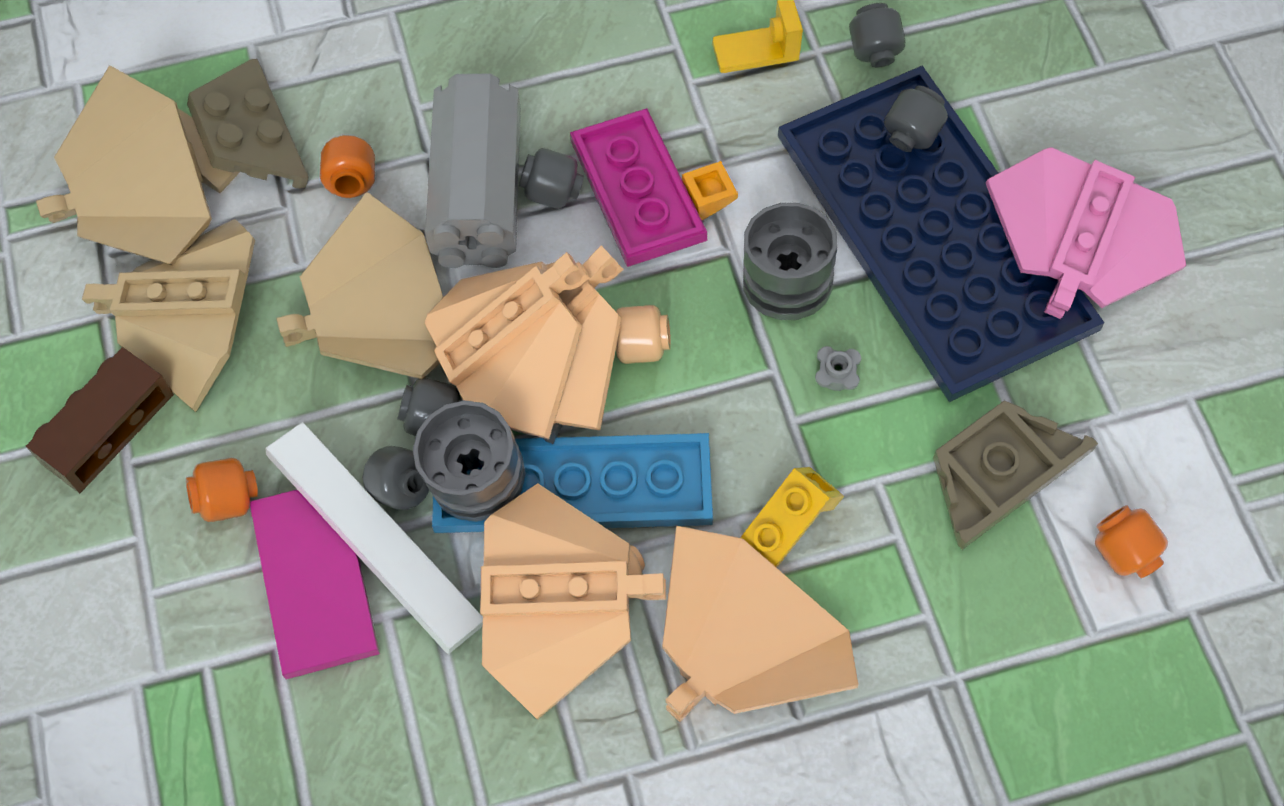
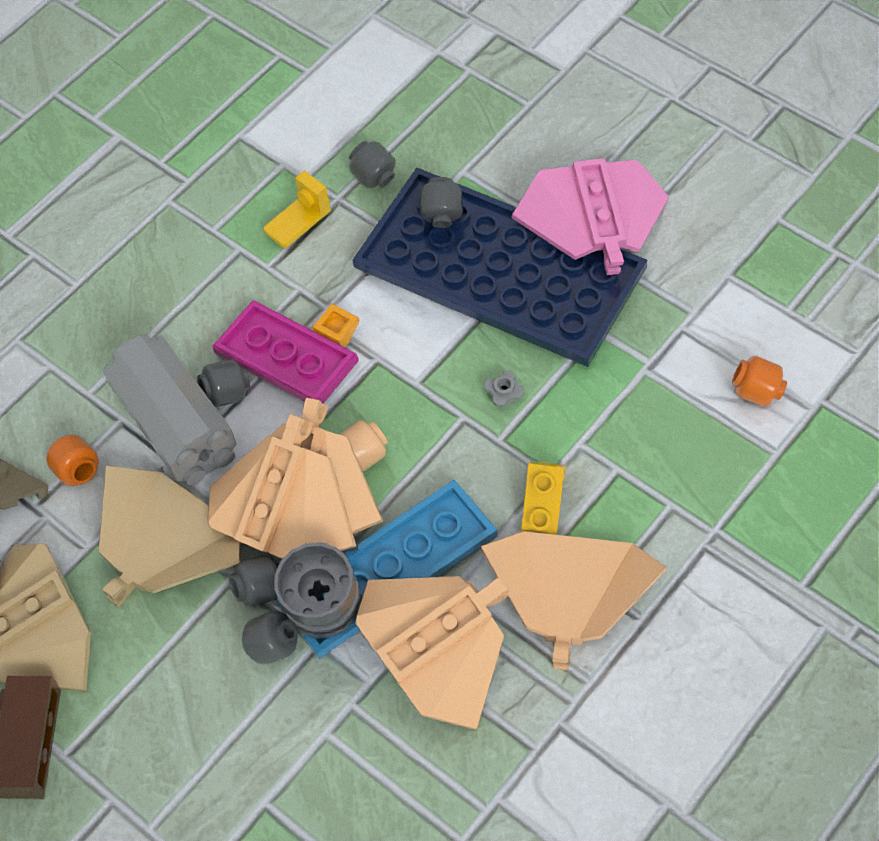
camera: 30 degrees left, 5 degrees down
orange head [186,458,258,522] -> none
dark pink tile [250,490,380,680] -> none
white tile [266,422,483,655] -> none
flat silver wheel [743,203,837,320] -> none
dark tan wing [933,400,1098,550] -> none

